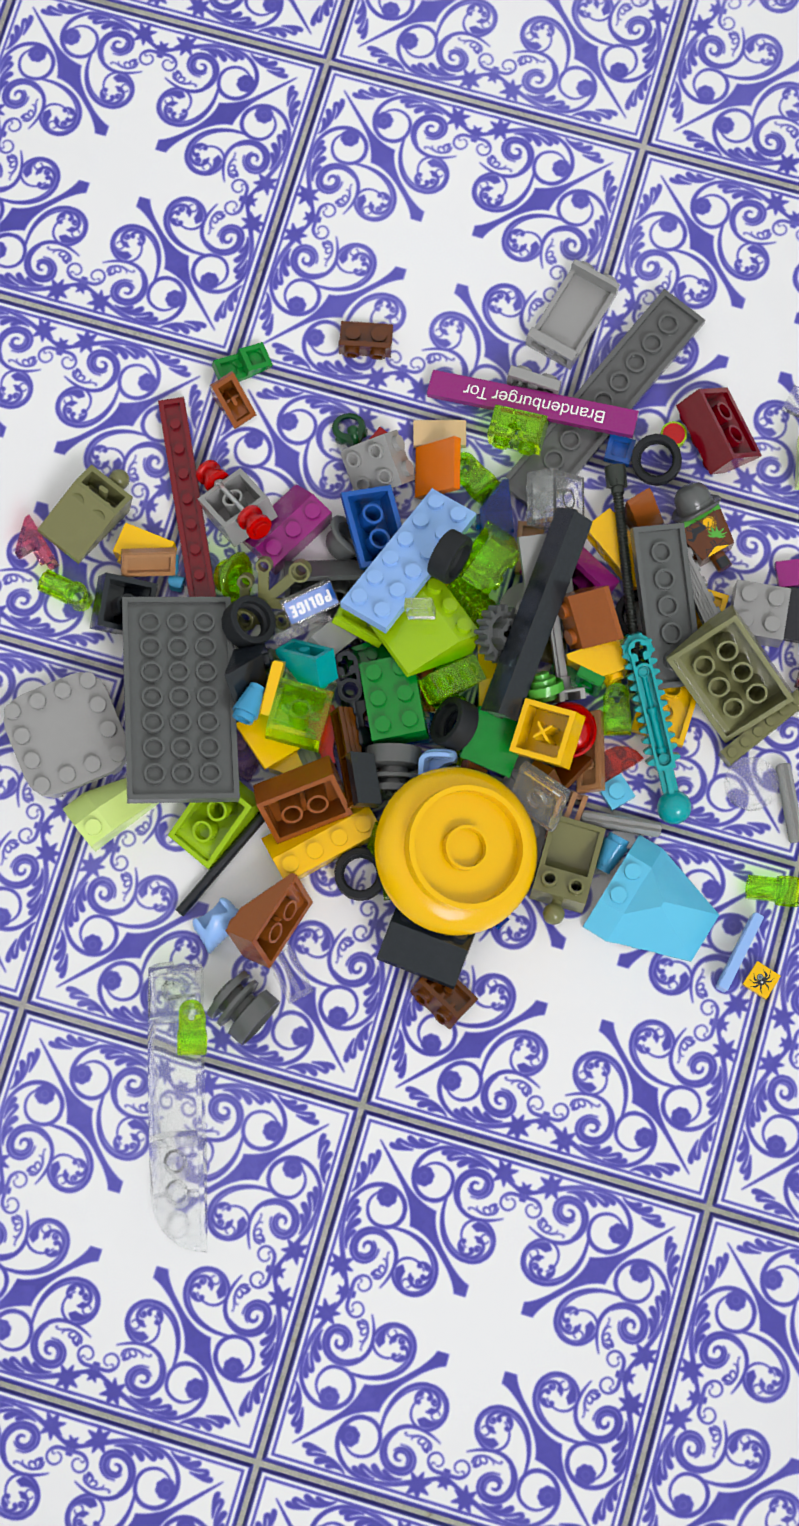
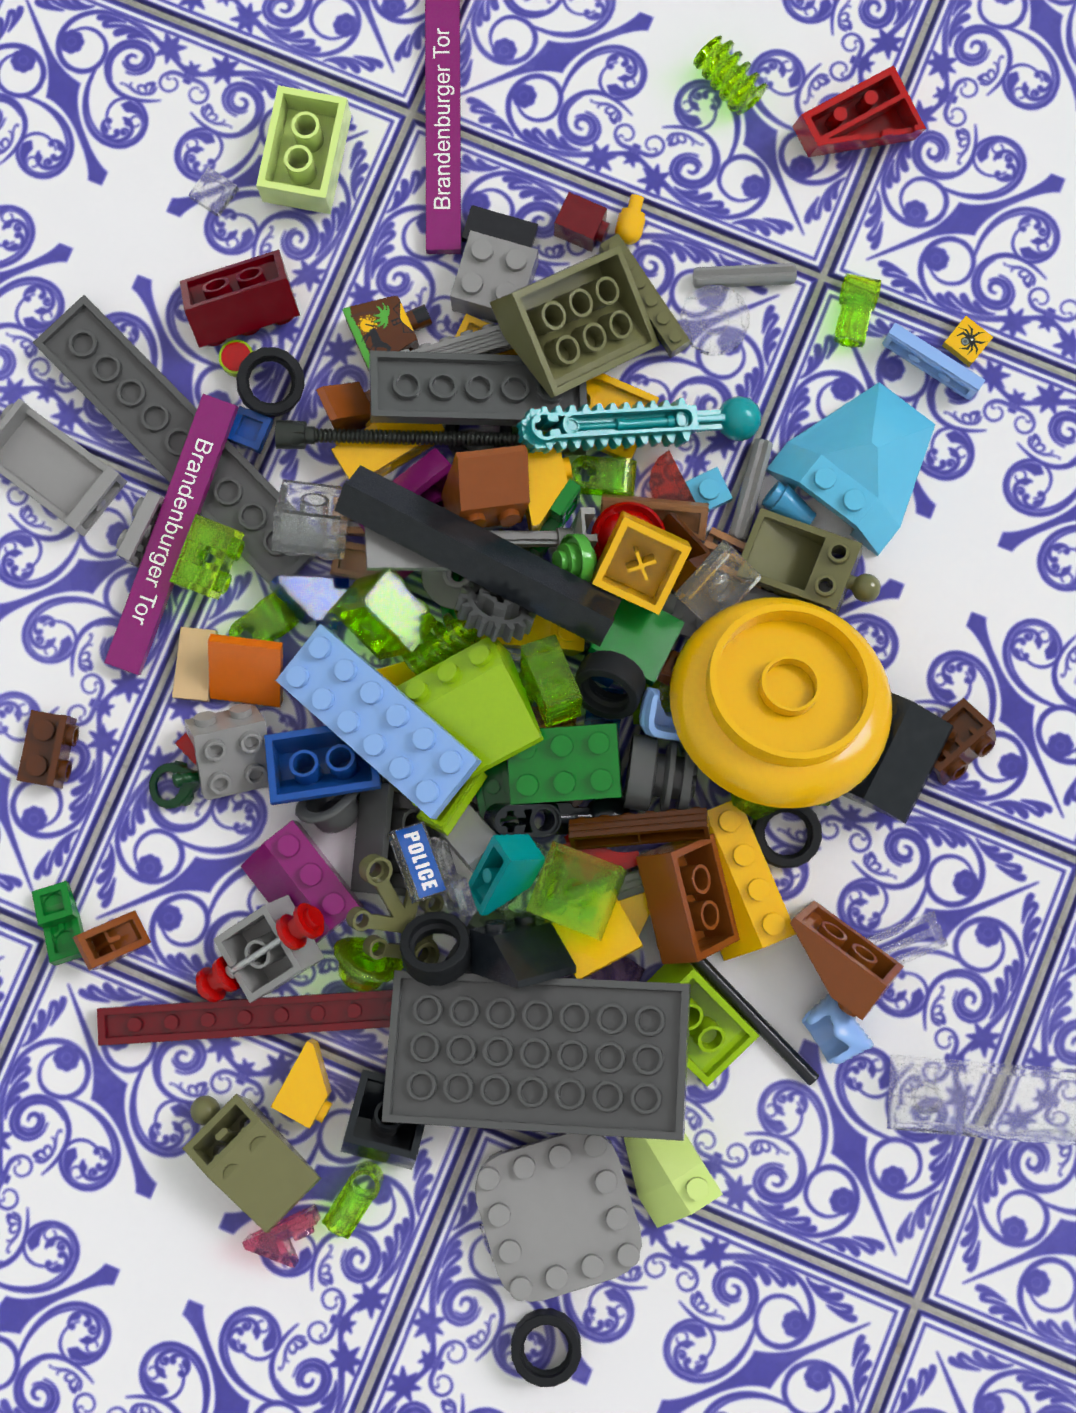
camera: 85 degrees left, 5 degrees up
medium nougat tile [121,547,176,577] -> none
dark azure hand [168,554,185,592] -> none
clear neon green piece [177,999,207,1056] -> none
dark grey wheel [206,970,280,1046] -> none
dark azure cone [232,682,265,725] -> none
yellow tile [259,660,286,716] -> none
black tile [345,751,382,808] -> none
clear tile [404,598,436,620] -> none
black tyre [427,529,473,584] -> none
dark grey hat [672,482,722,523] -> none

